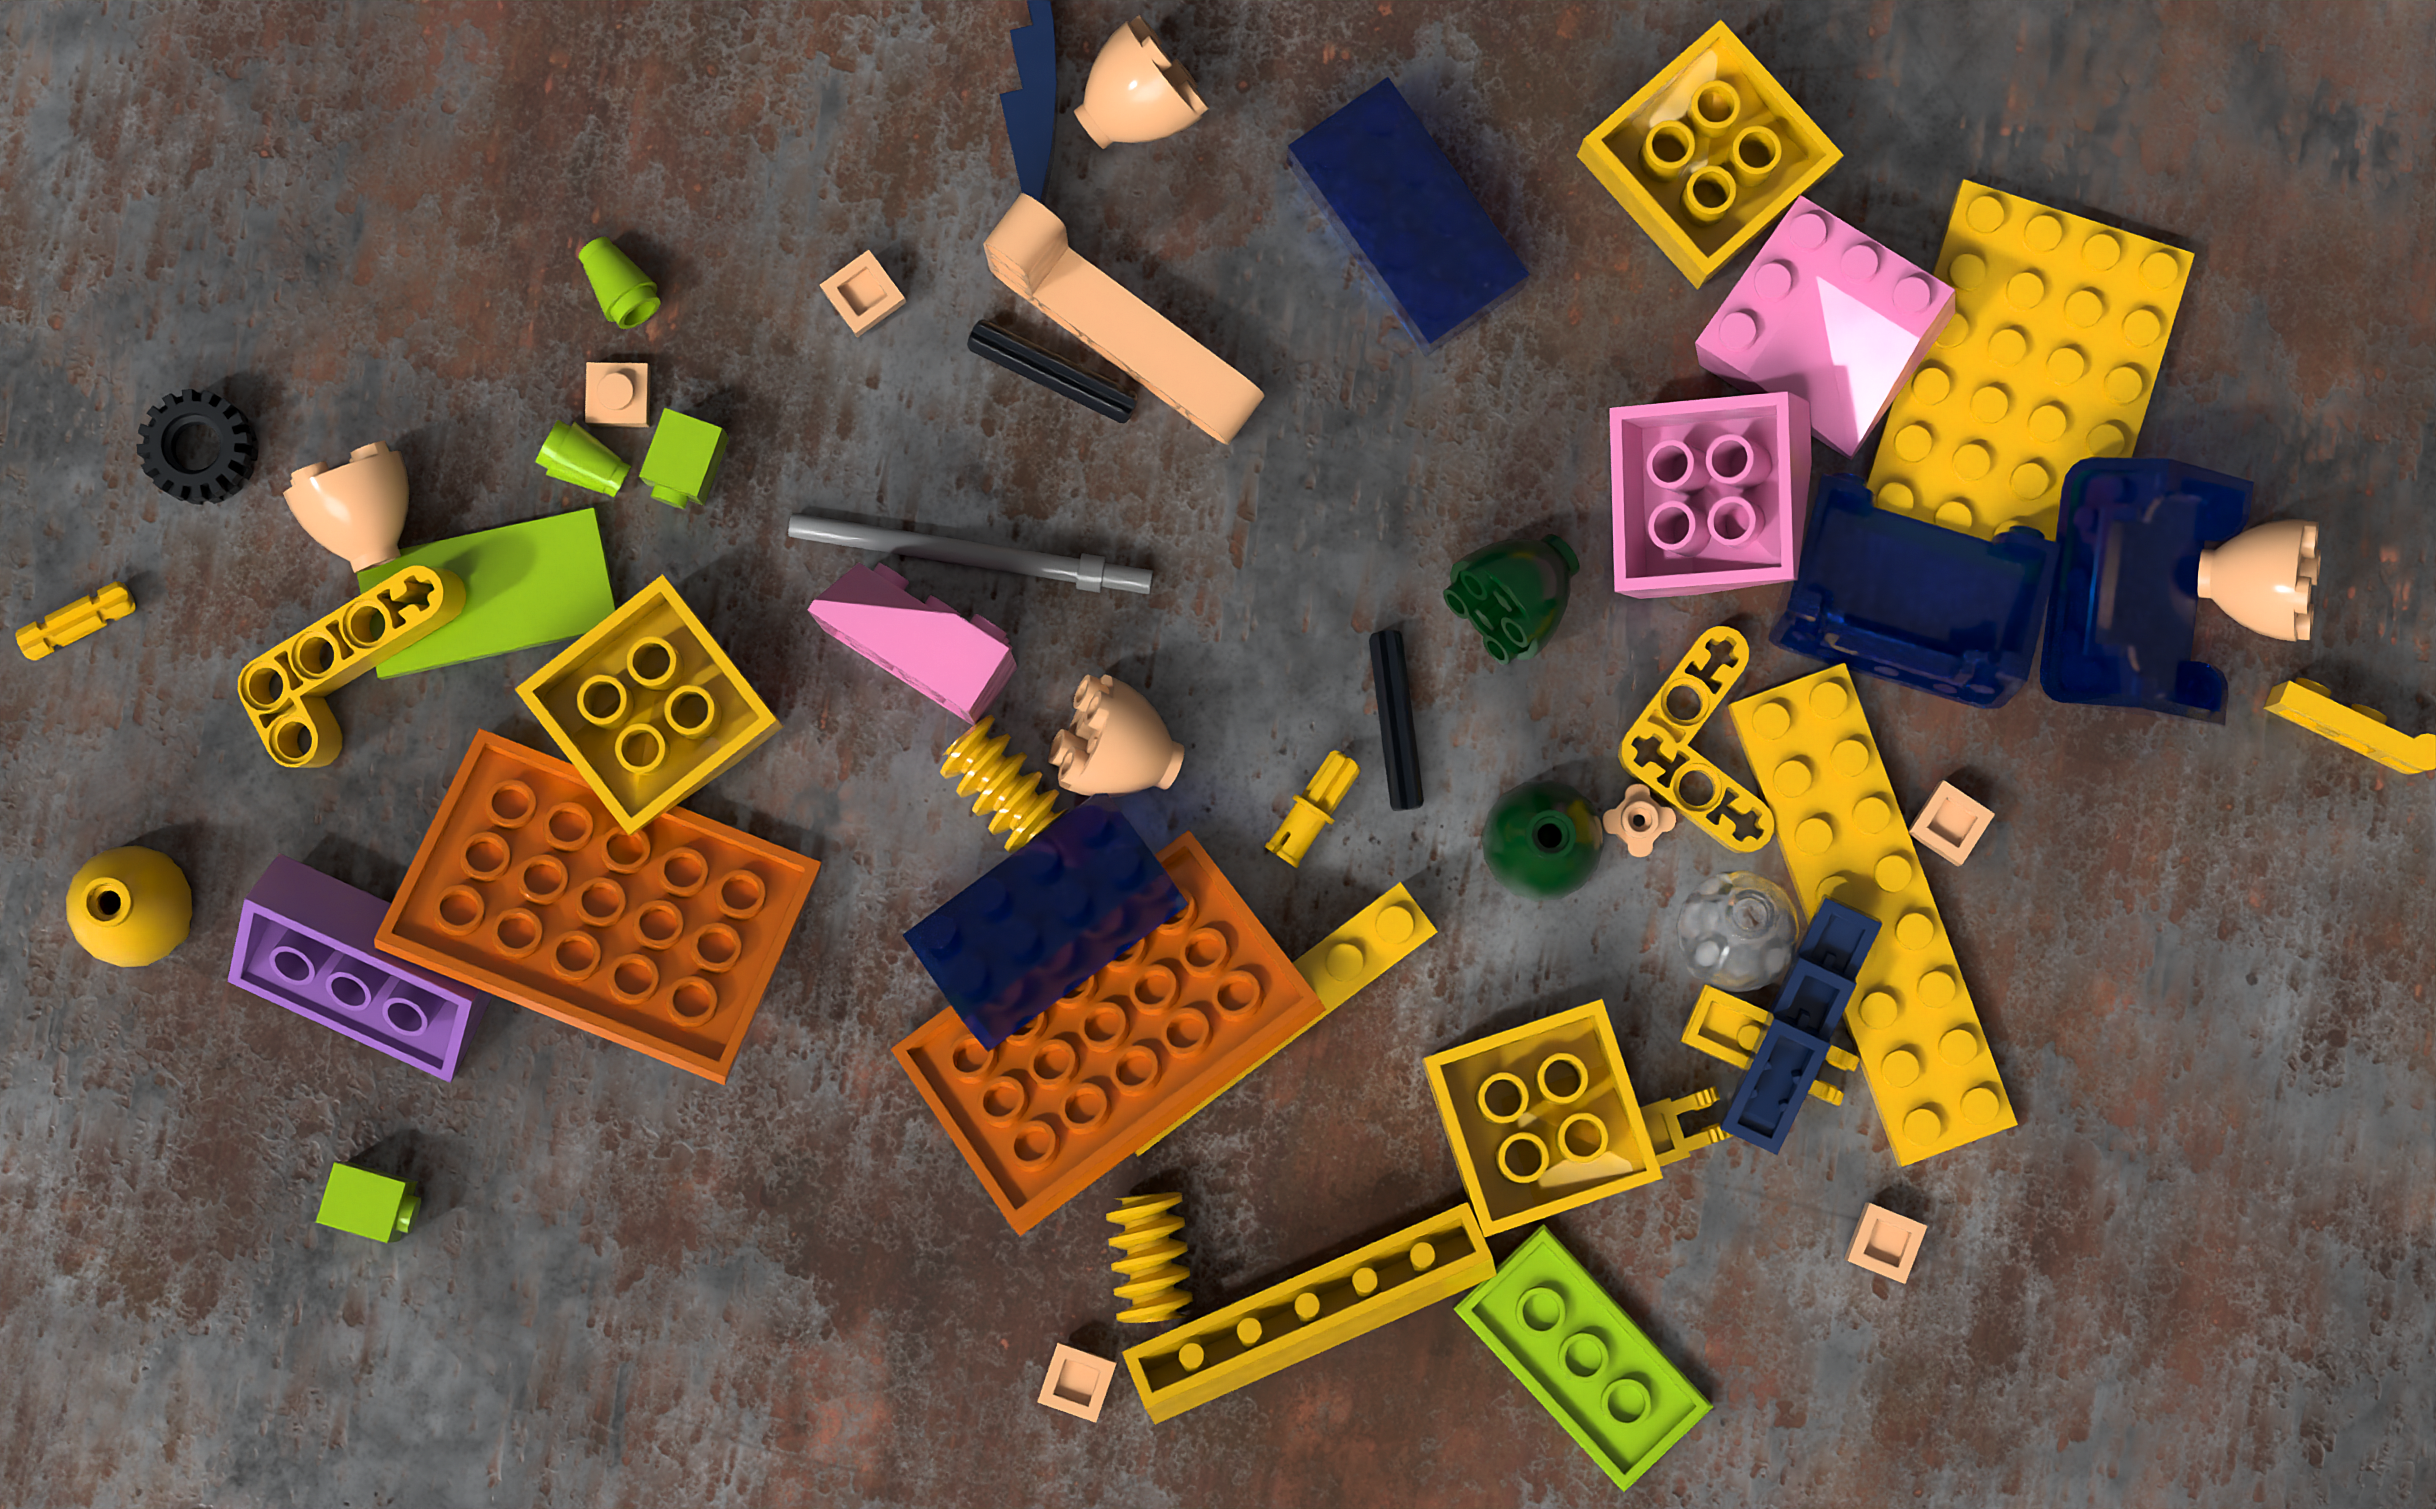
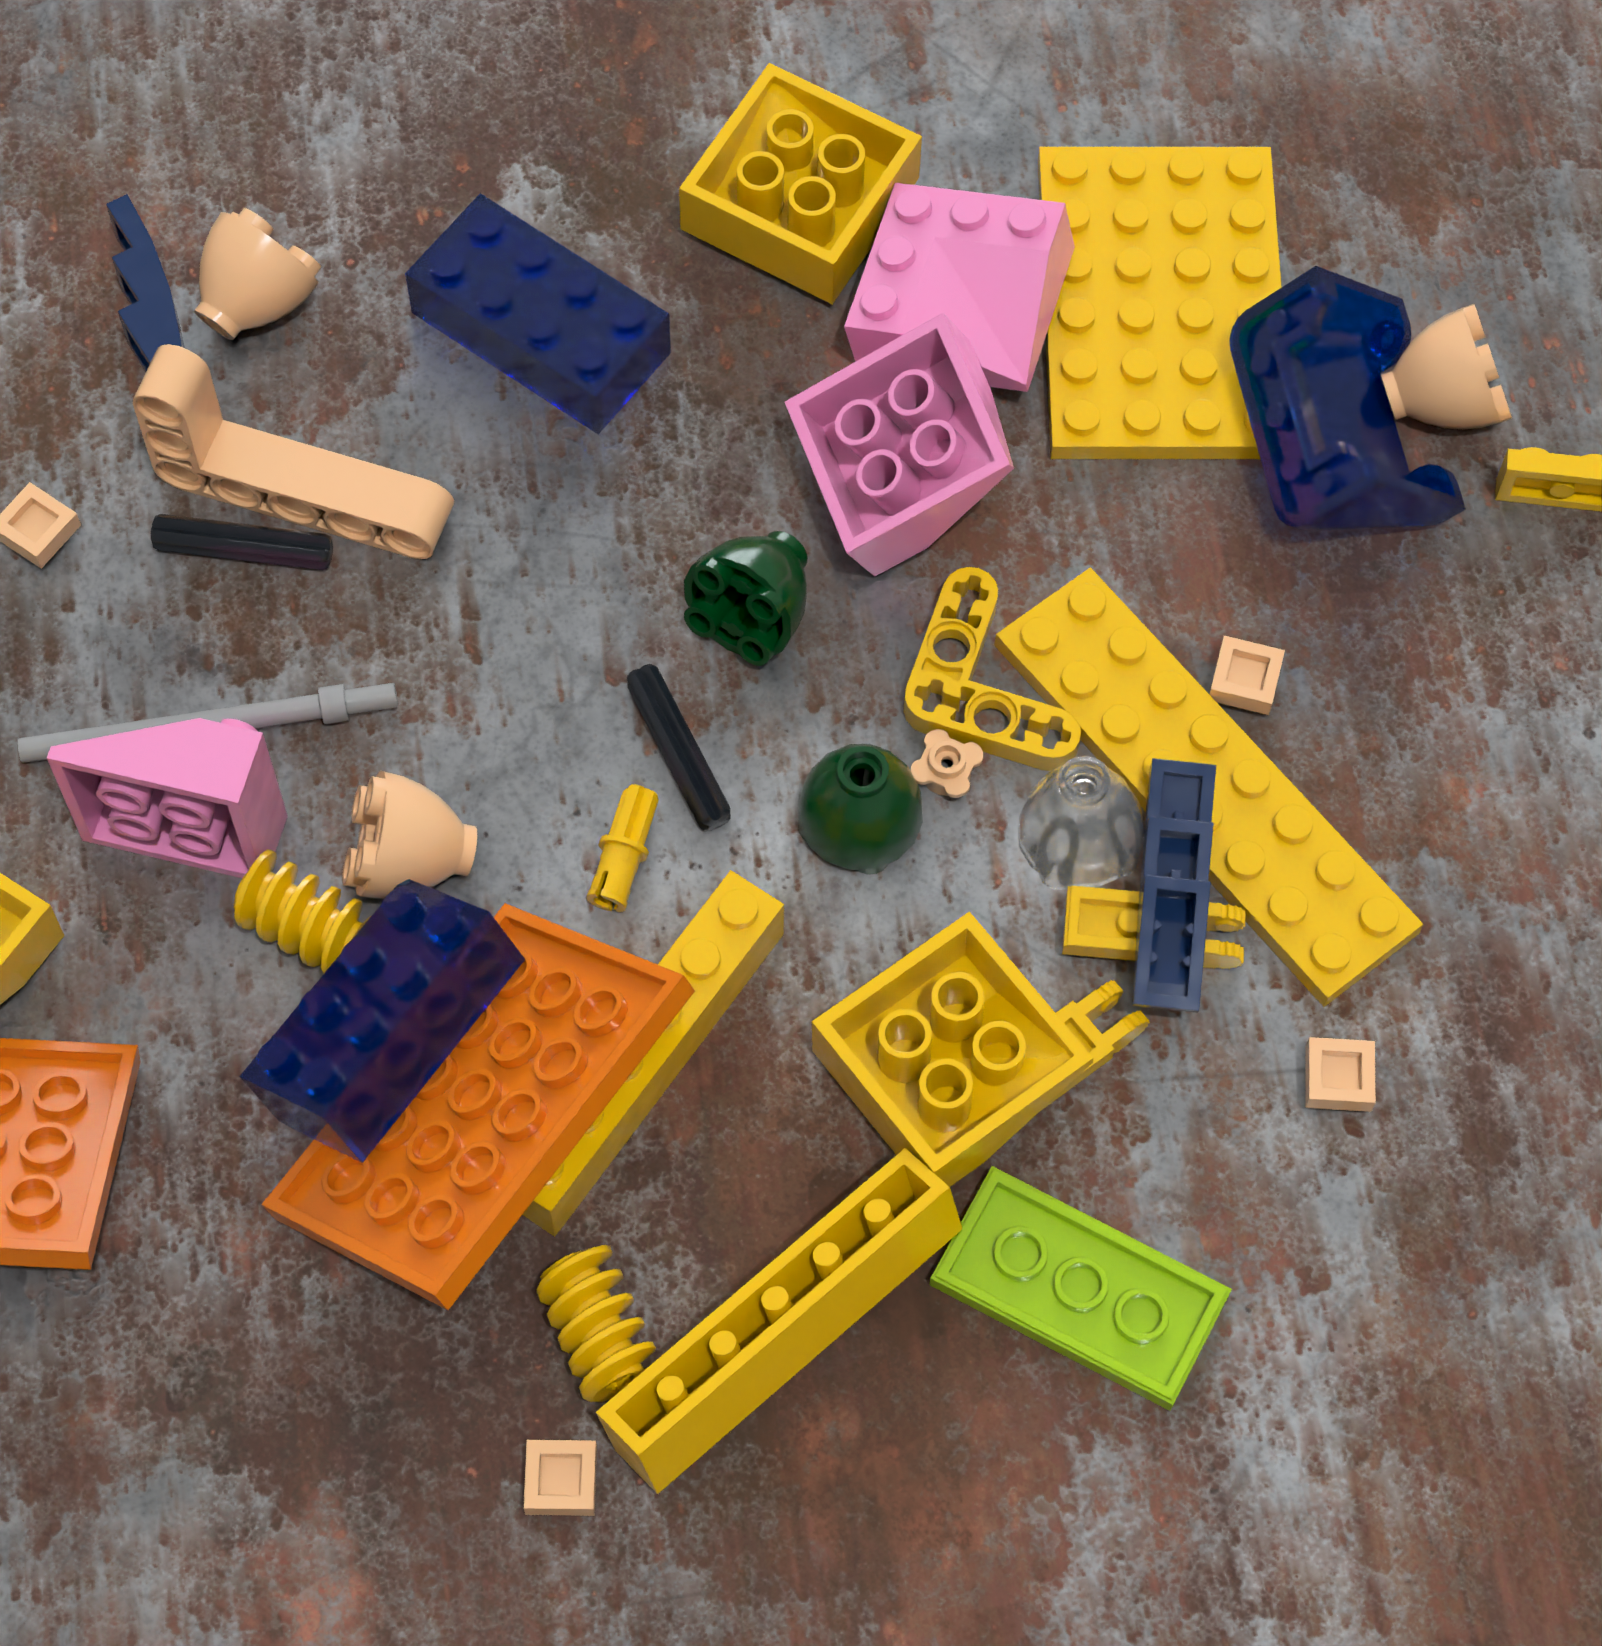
camera: 15 degrees left, 20 degrees down
clear blue windscreen [1769,473,2062,709] -> none

